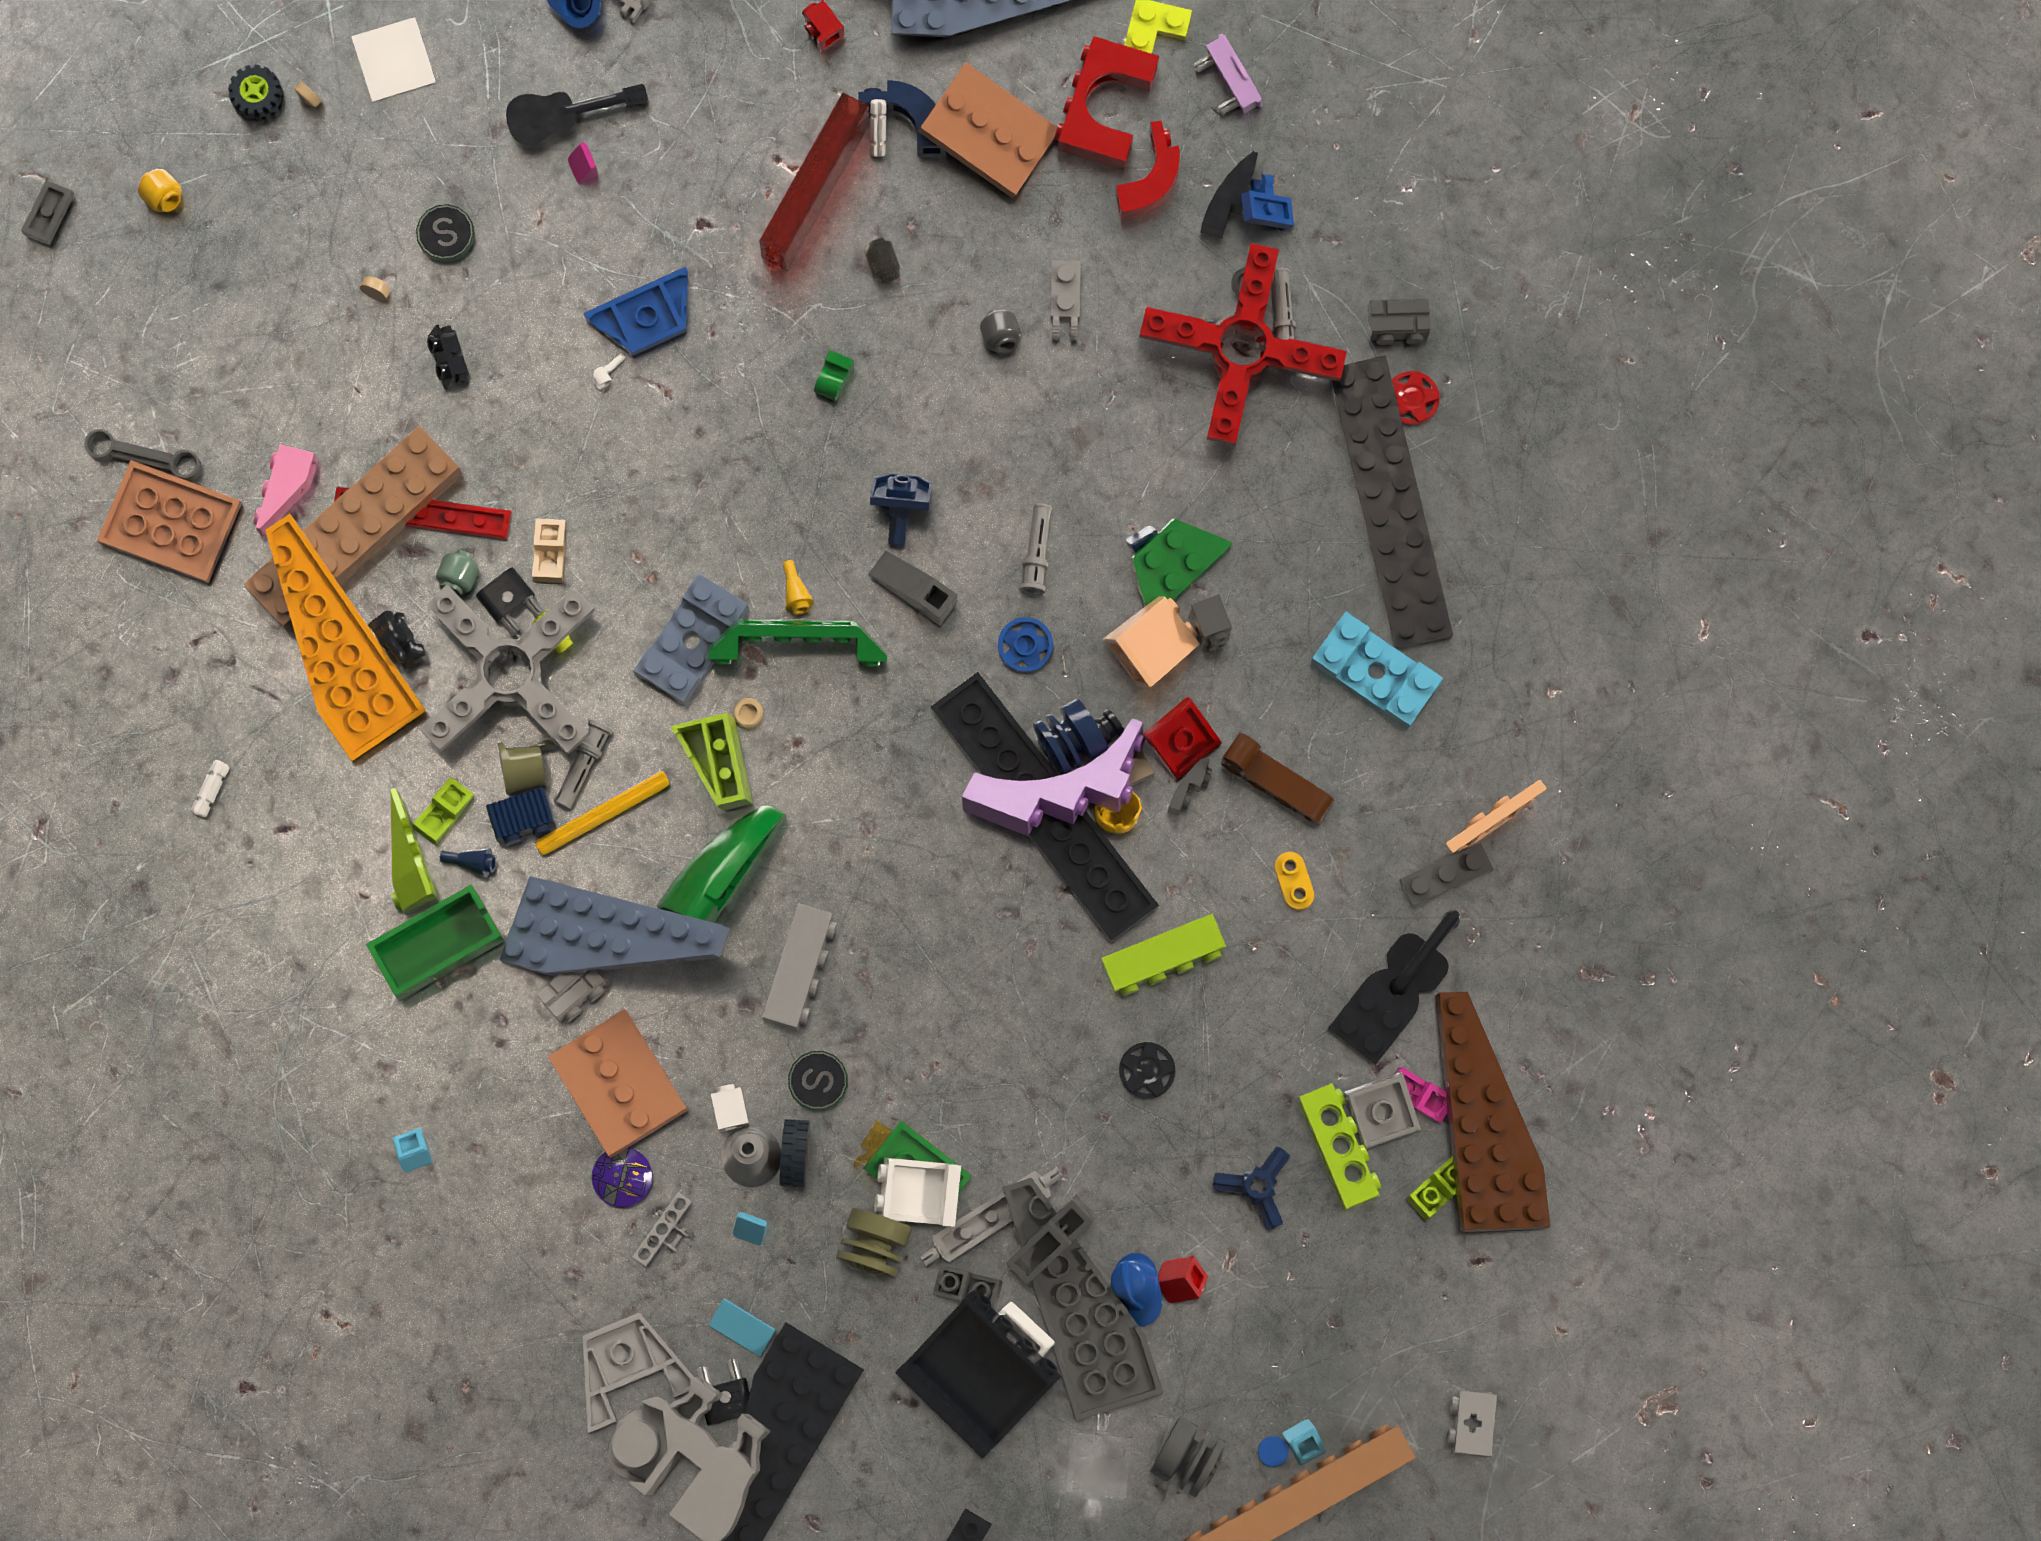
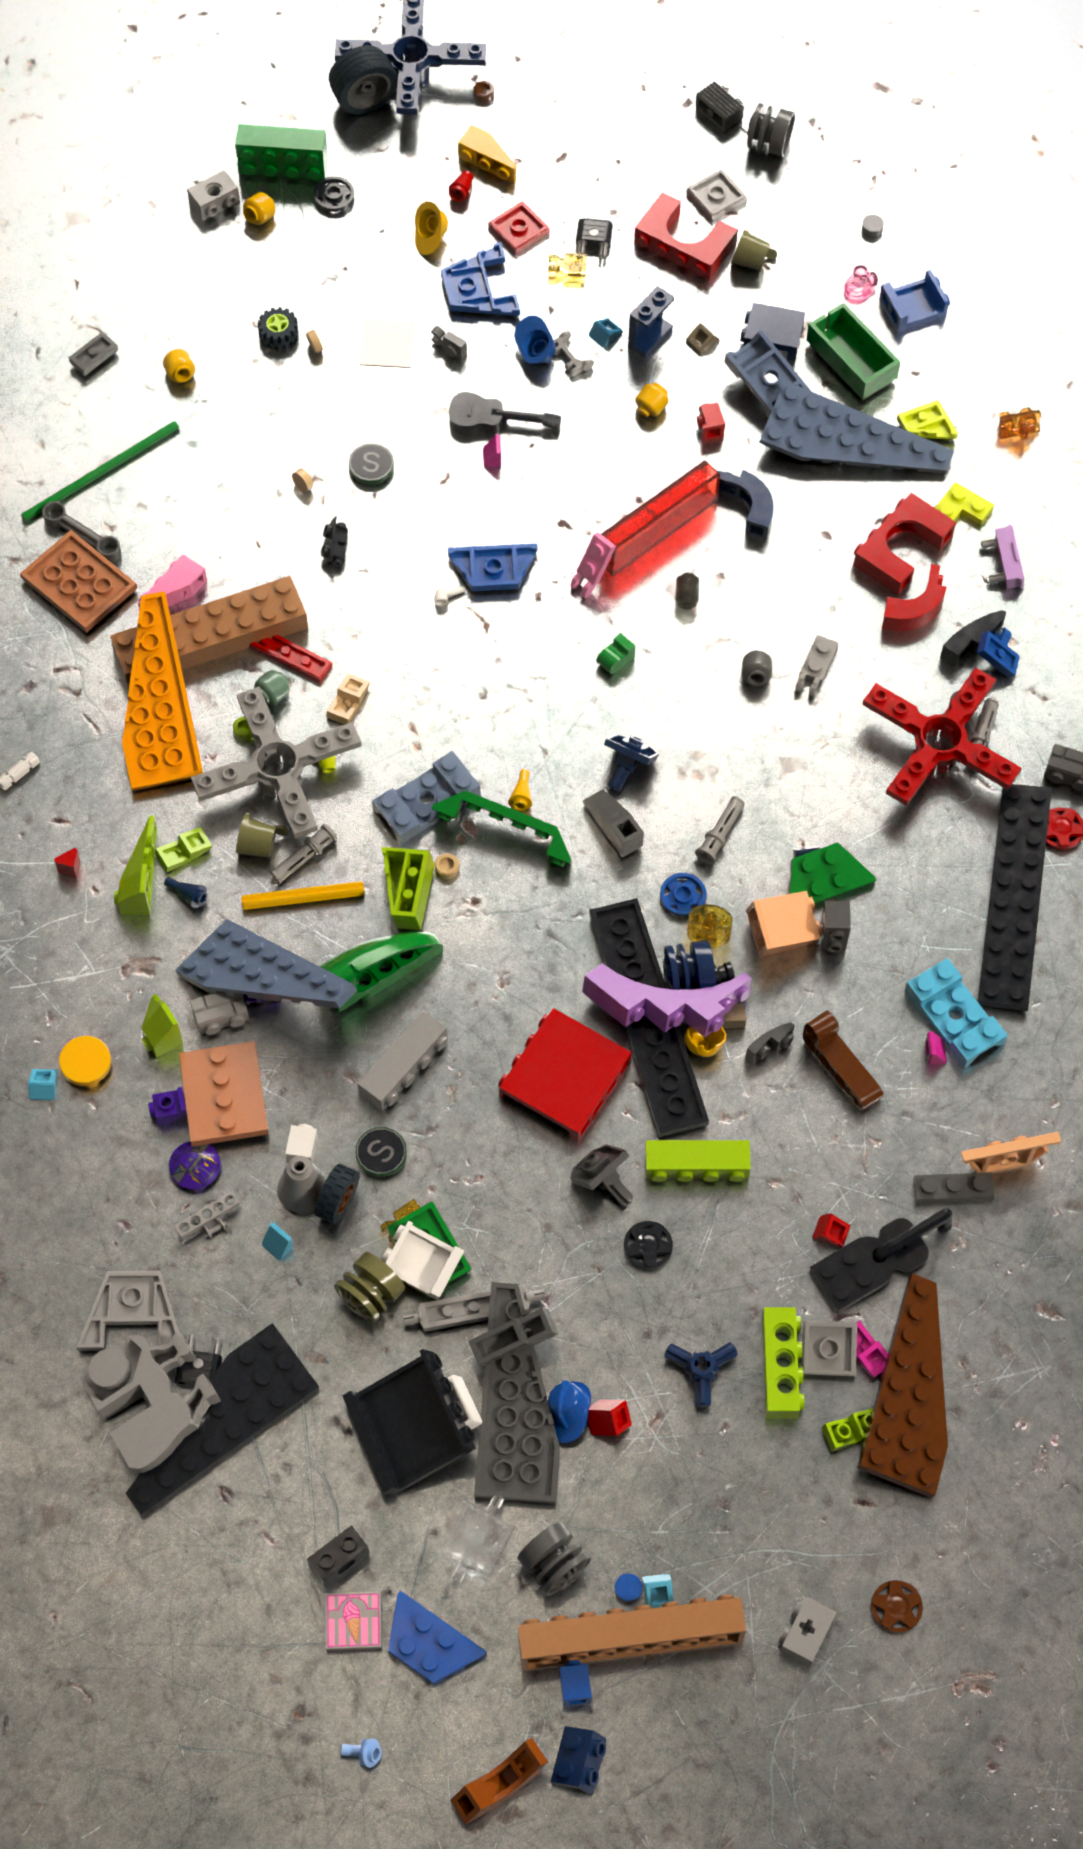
camera: 25 degrees right, 15 degrees down
green piece [366,884,504,1001] -> none
black animal [368,611,425,669] -> none
black piece [476,567,544,636] -> none
dark blue brick [486,788,555,846] -> none
medium azure slope [709,1298,776,1357] -> none
white axle [870,99,886,157] -> none
nougat plate [918,62,1057,198] -> none
dark grey slope [933,1265,1003,1311] -> none
red tile [1142,697,1222,780] -> none
yellow plate [1274,852,1314,911] -> none
none -> green piece [21,420,179,522]
none -> red slope [54,848,81,878]
none -> yellow tile [59,1036,111,1088]
none -> lime slope [141,994,183,1058]
none -> dark purple brick [148,1087,188,1126]
none -> lime tile [233,716,253,741]
none -> dark grey plate [431,326,467,361]
none -> red panel [498,1008,632,1142]
none -> bright pink hinge [570,532,616,598]
none -> dark grey piece [570,1144,633,1207]
none -> yellow head [635,382,669,418]
none -> clear yellow wheel [687,904,733,948]
none -> red slope [812,1213,851,1249]
none -> reddish brown wheel [870,1580,923,1634]
none -> dark pink slope [925,1031,947,1065]

